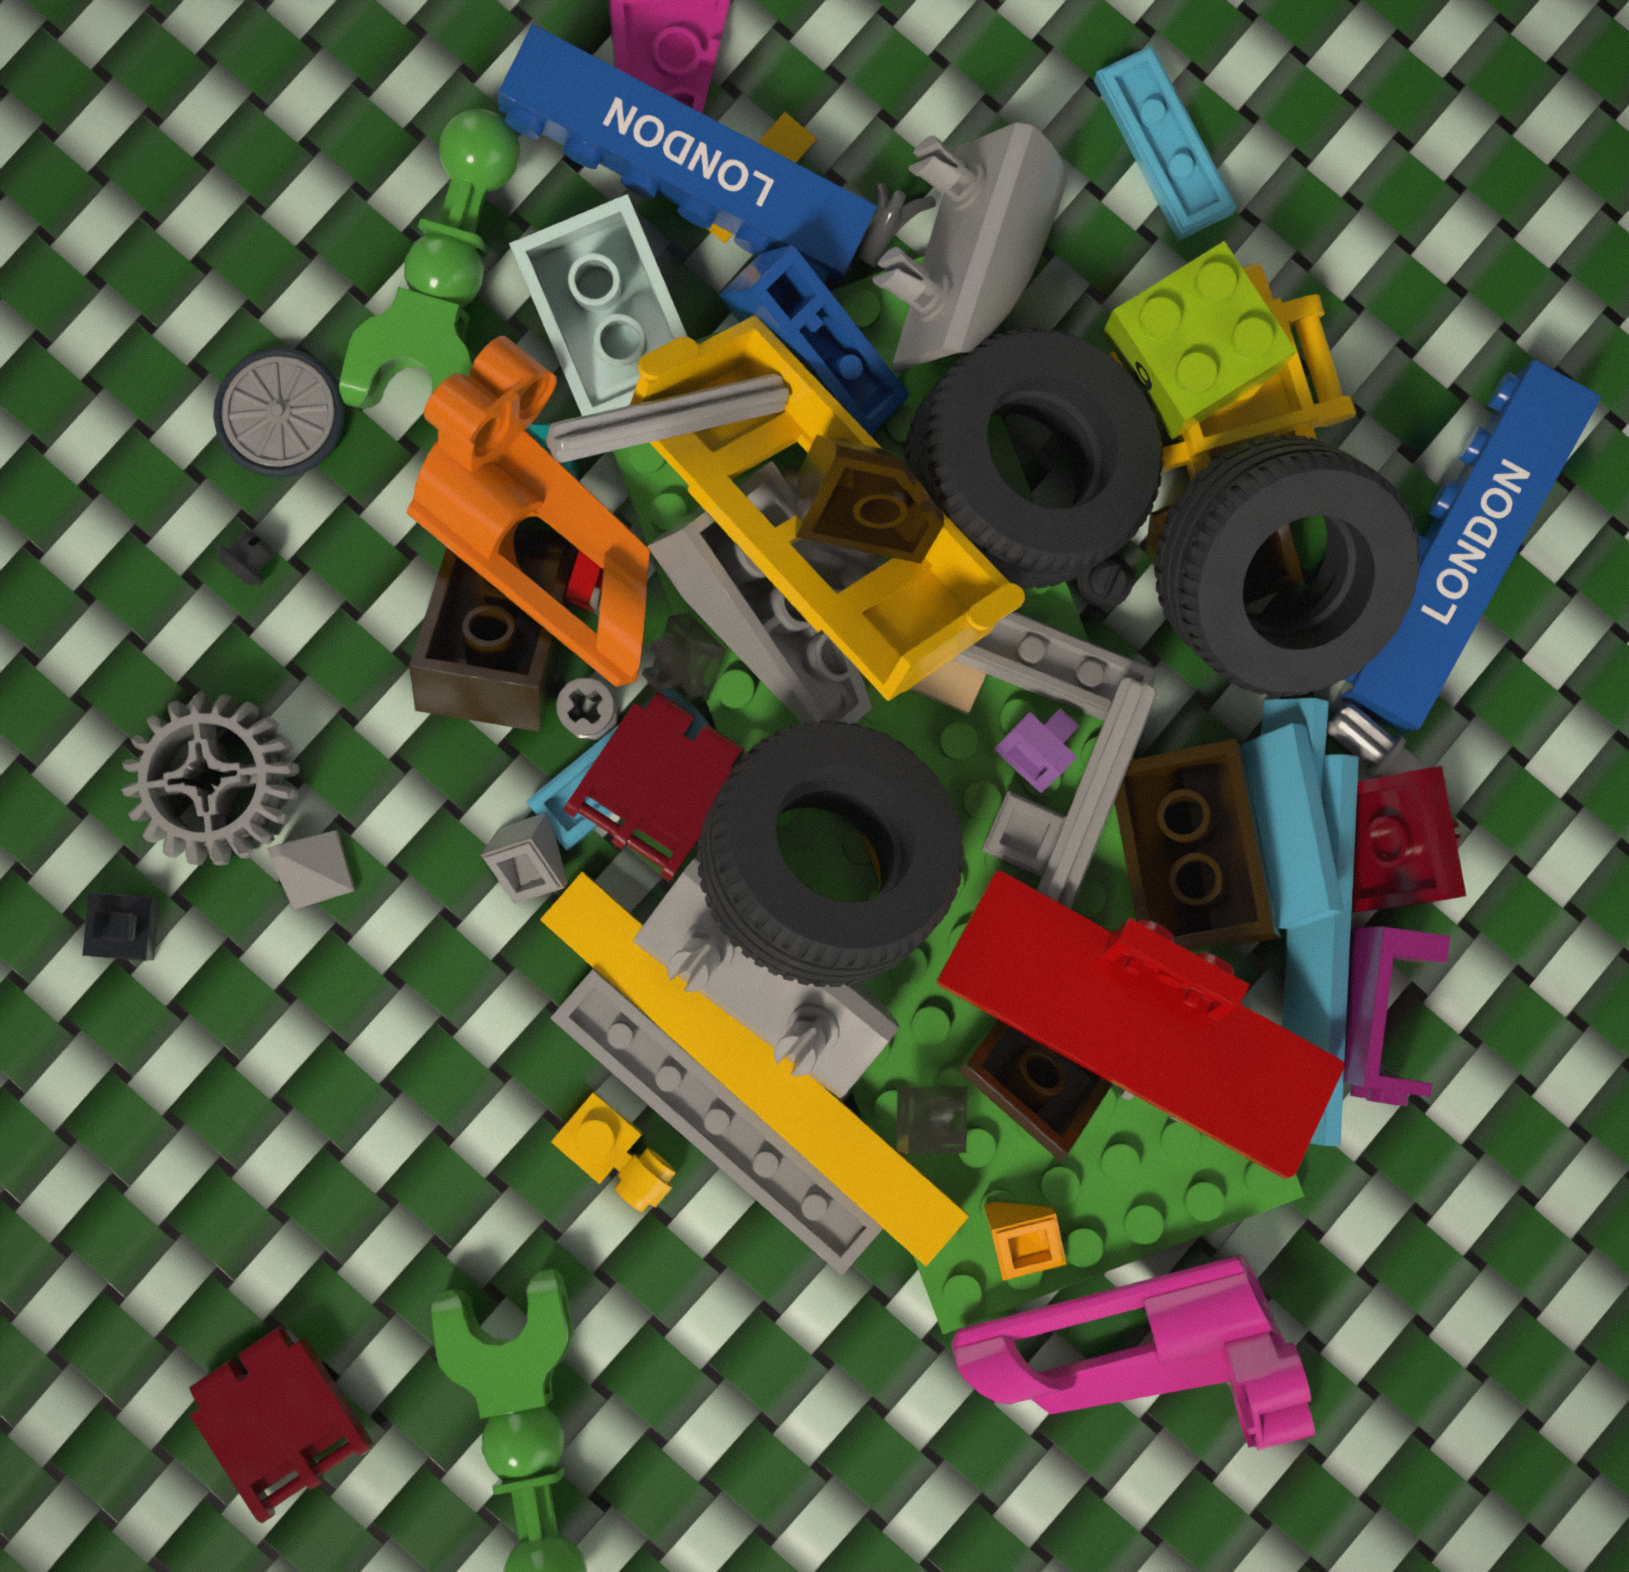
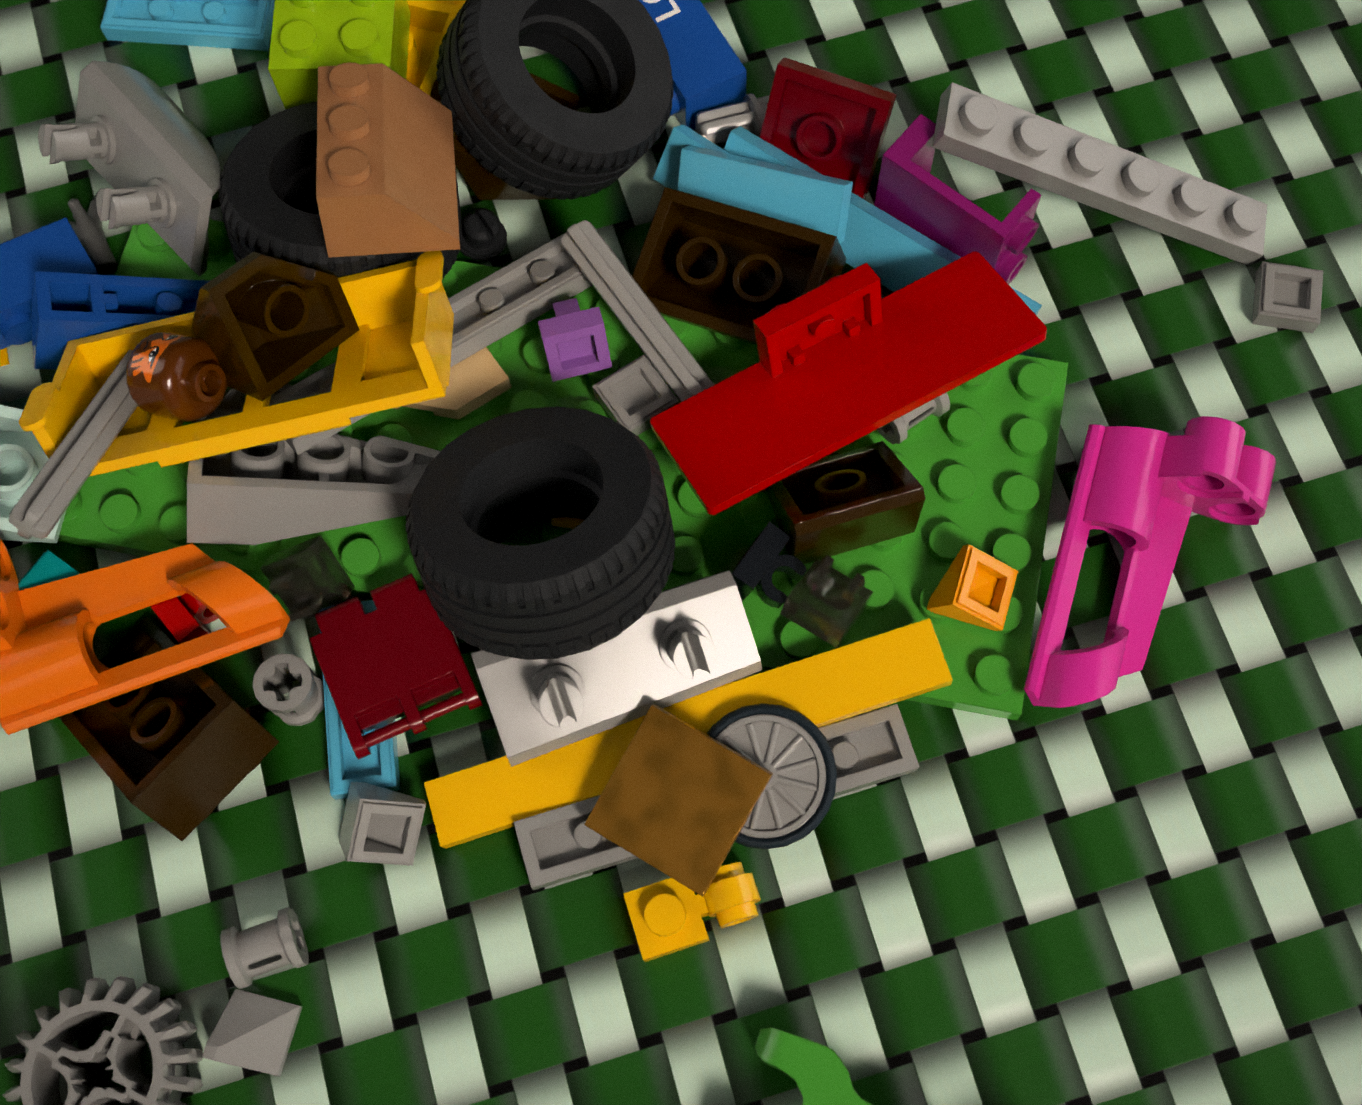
camera: 55 degrees left, 15 degrees down
none -> reddish brown head [127,332,227,422]
none -> light grey bush [220,907,309,990]
none -> medium nougat slope [316,63,460,258]
none -> pearl gold tile [584,705,773,897]
none -> light grey wheel [707,703,837,849]
none -> black tile [731,521,807,608]
none -> light grey plate [932,82,1267,265]
none -> light grey tile [1252,261,1323,333]

